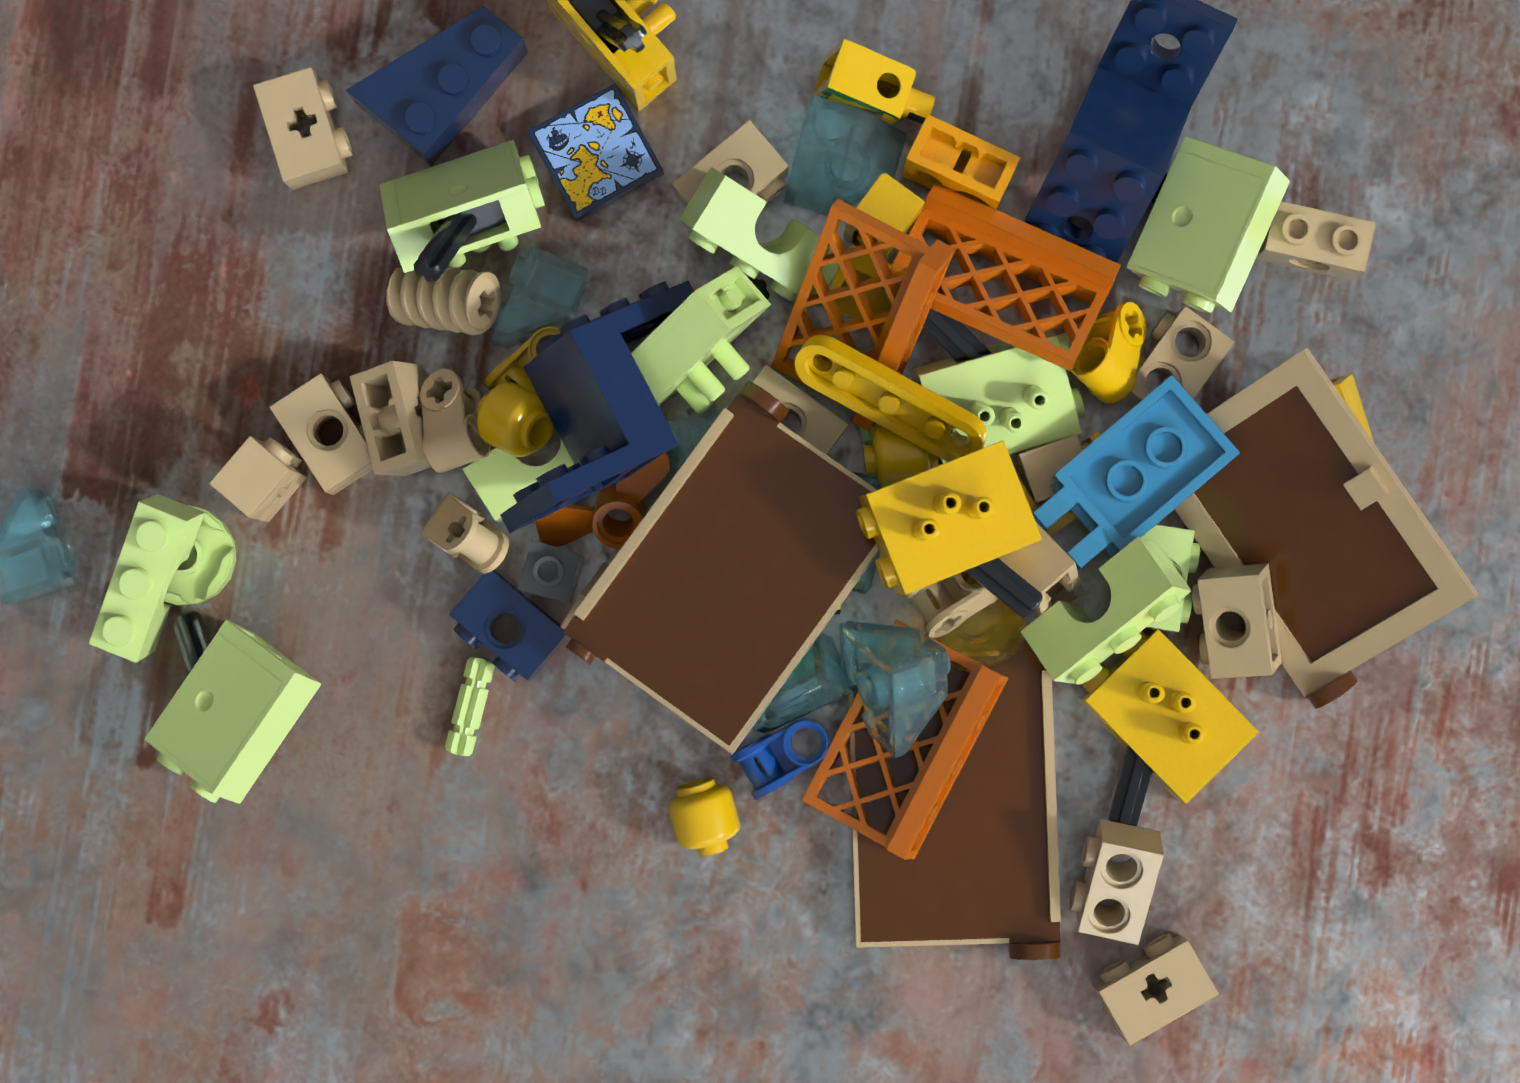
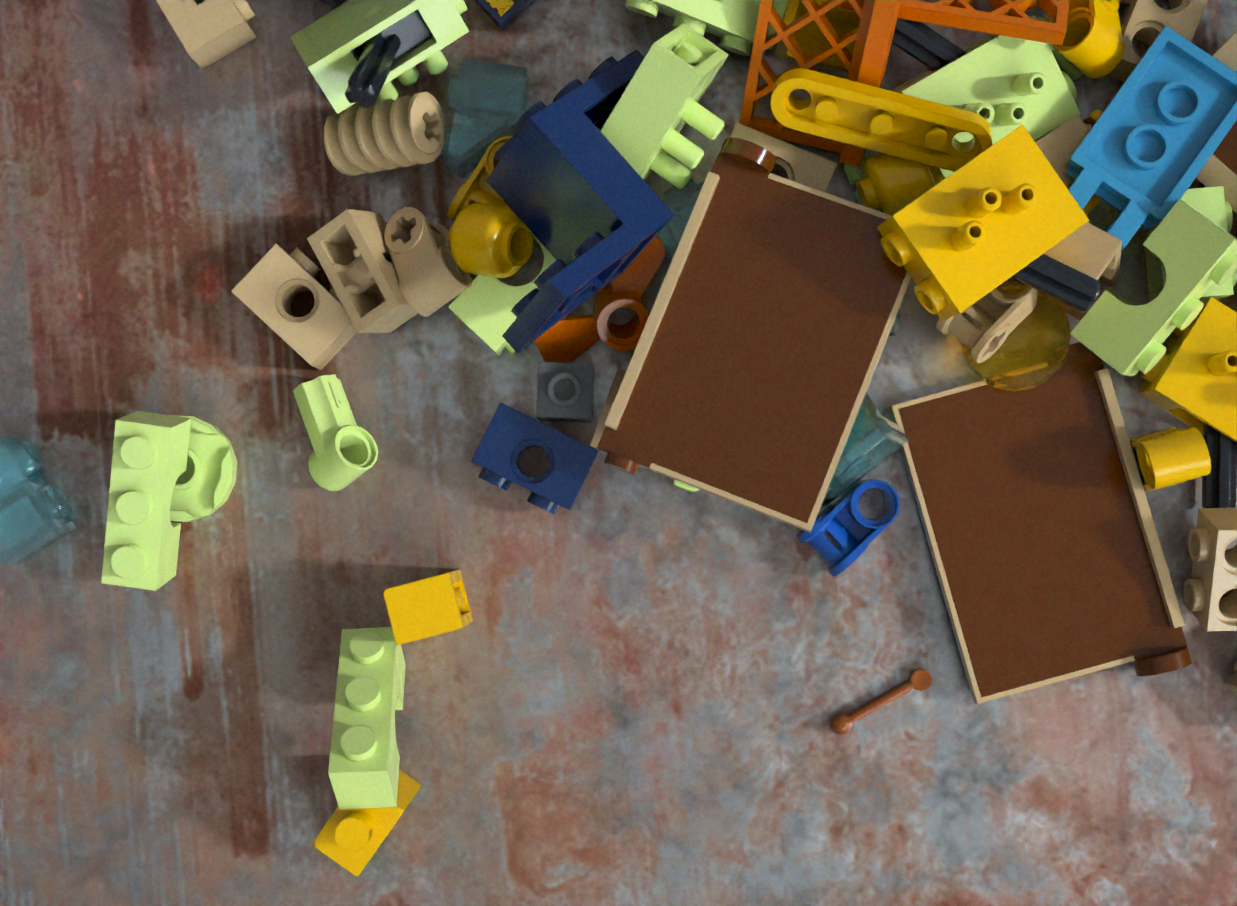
camera: 10 degrees left, 0 degrees up
yellowish green piece [144,611,321,804] -> none
tan brick [209,436,308,523] -> none
tan piece [420,492,509,574] -> none
yellowish green axle [445,657,495,756] -> none
yellow head [667,777,740,857] -> none
orange fence [801,620,1009,860] -> none
clear light blue slope [839,621,951,758] -> none
none -> yellowish green piece [293,374,378,491]
none -> yellow torso [312,769,422,877]
none -> yellowish green arch [328,627,406,810]
none -> yellow panel [383,569,473,646]
none -> dark orange hinge [830,668,932,735]
none -> yellow piece [1129,427,1211,492]

